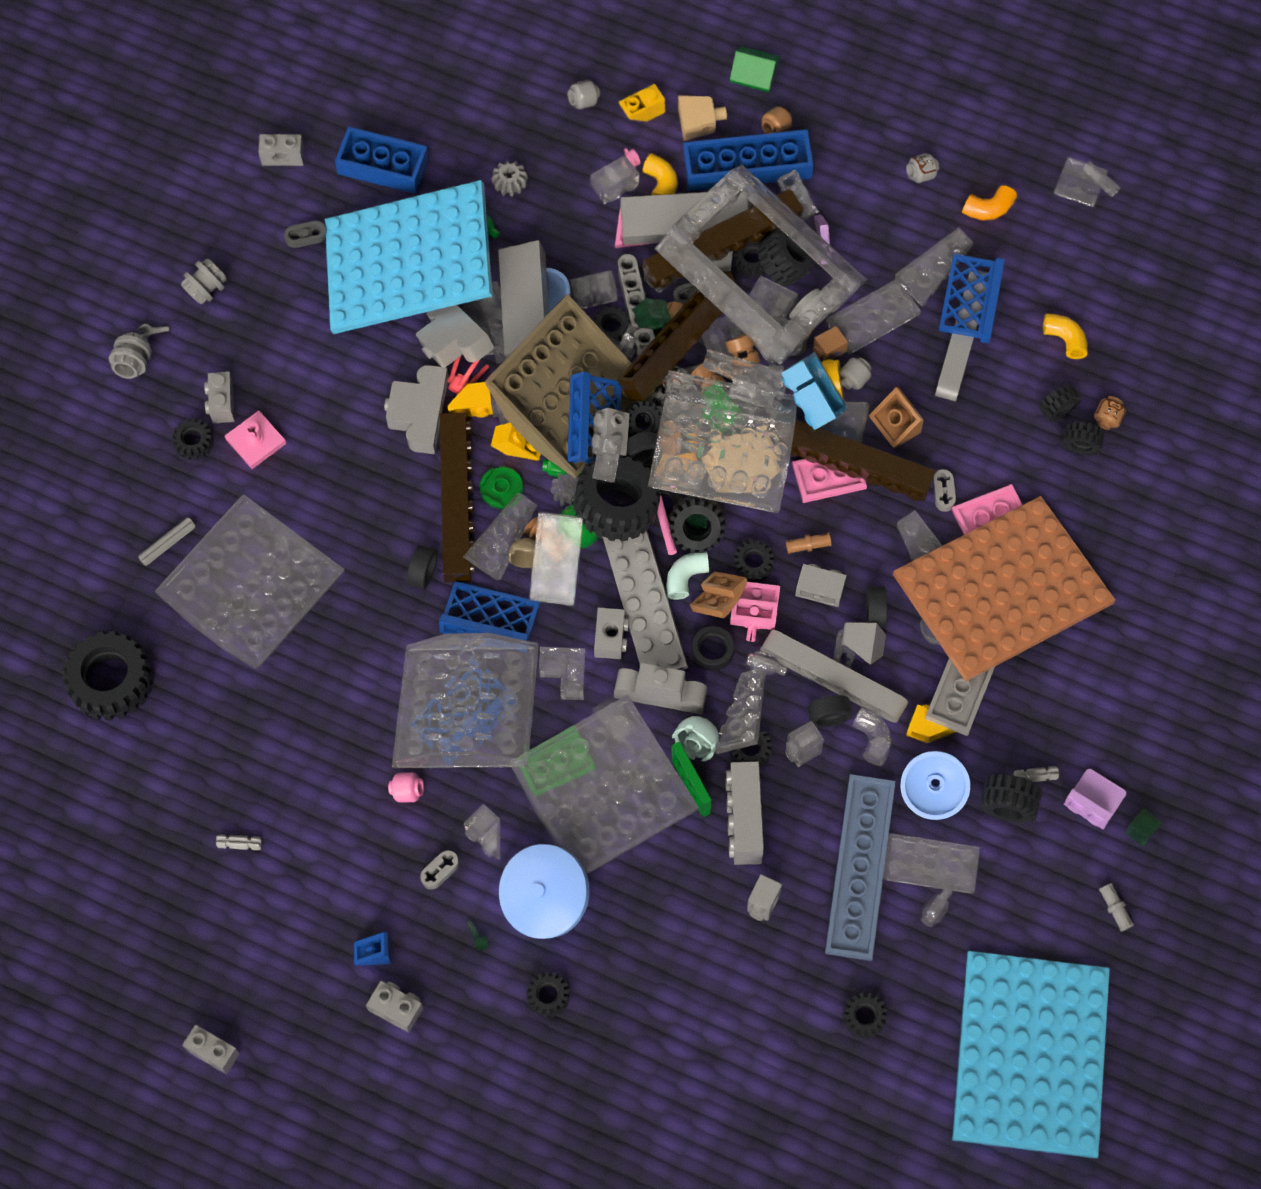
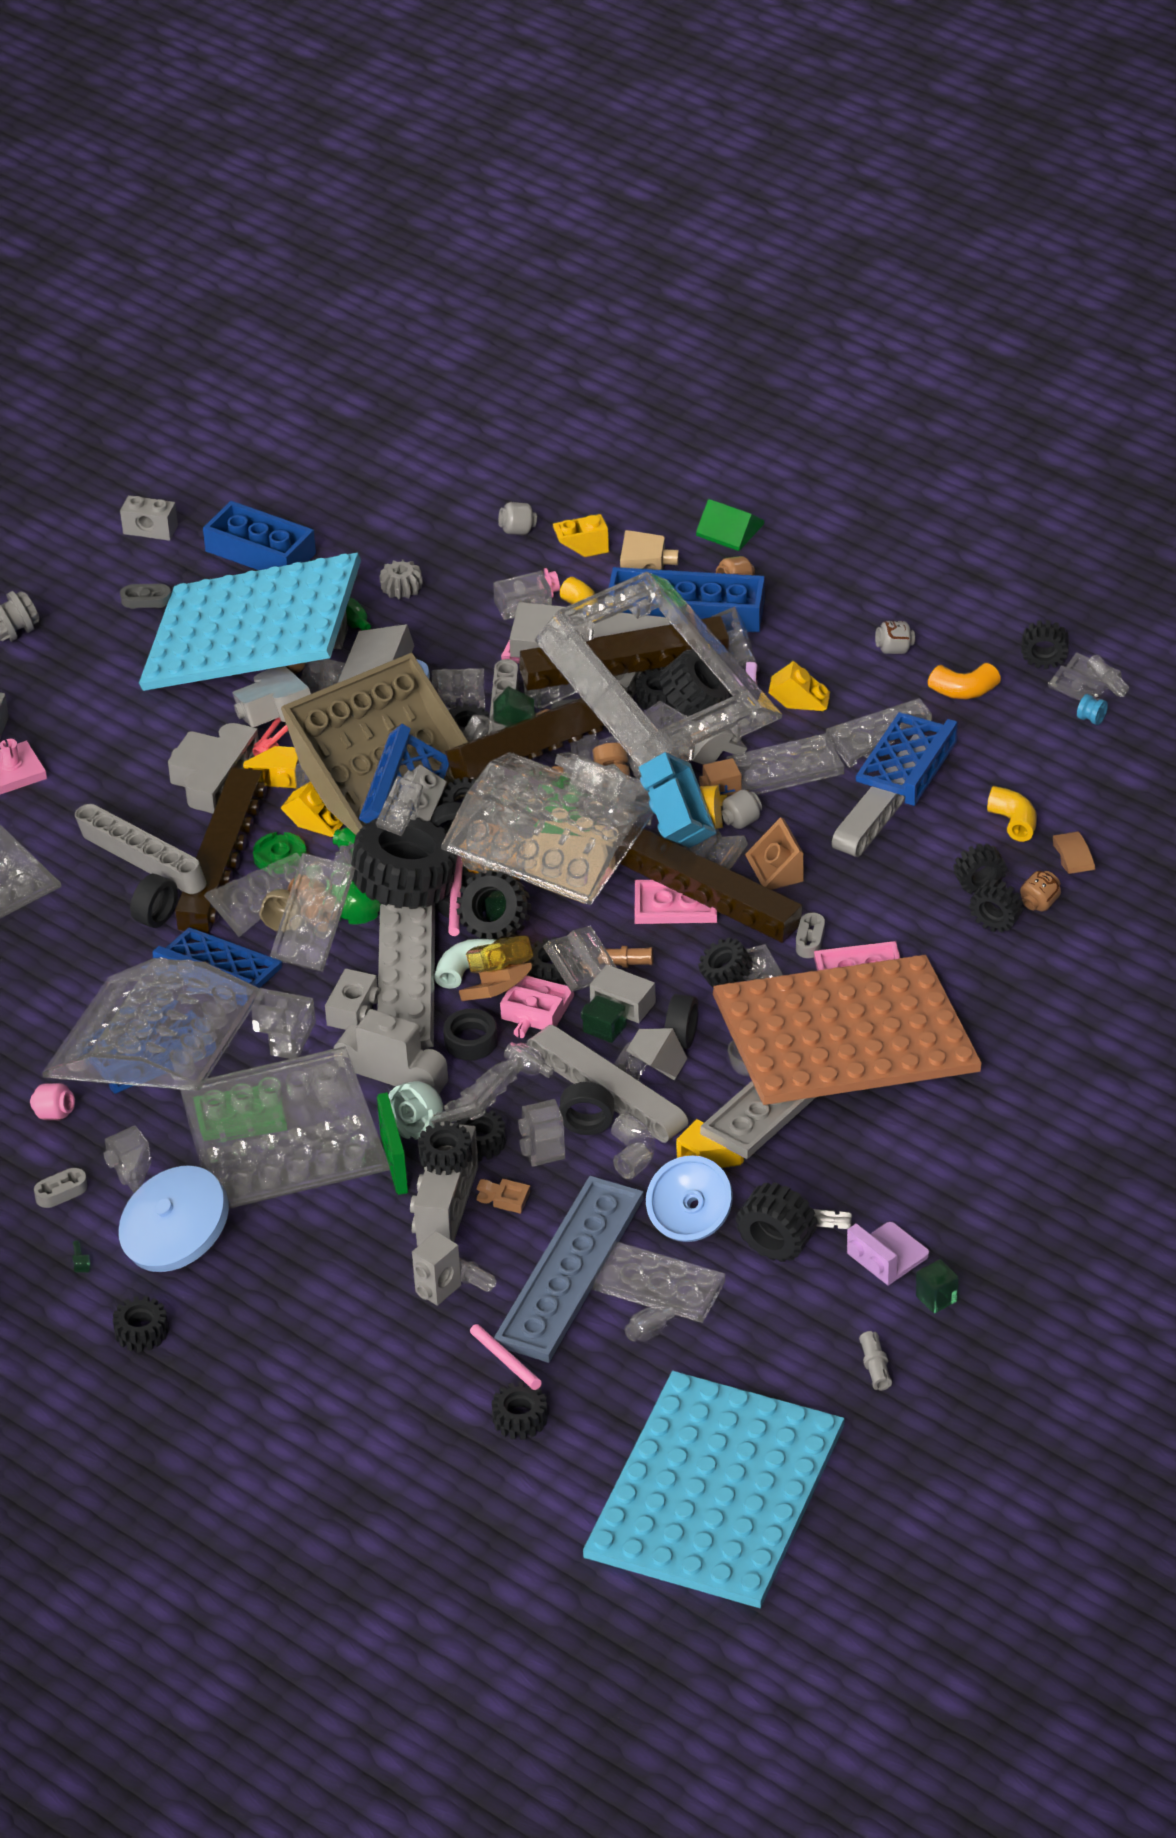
camera: 15 degrees right, 25 degrees down
none -> light grey beam [75,804,207,894]
none -> black tyre [418,1121,472,1175]
none -> clear axle [459,1257,497,1292]
none -> clear yellow brick [466,936,533,973]
none -> bright pink bar [470,1324,542,1390]
none -> medium nougat plate [477,1179,530,1214]
none -> clear slope [543,926,617,992]
none -> clear green brick [581,995,626,1043]
none -> black tyre [698,938,753,988]
none -> yellow slope [768,661,830,711]
none -> black tyre [1021,620,1069,669]
none -> medium nougat slope [1053,831,1095,874]
none -> dark azure wheel [1077,694,1108,725]

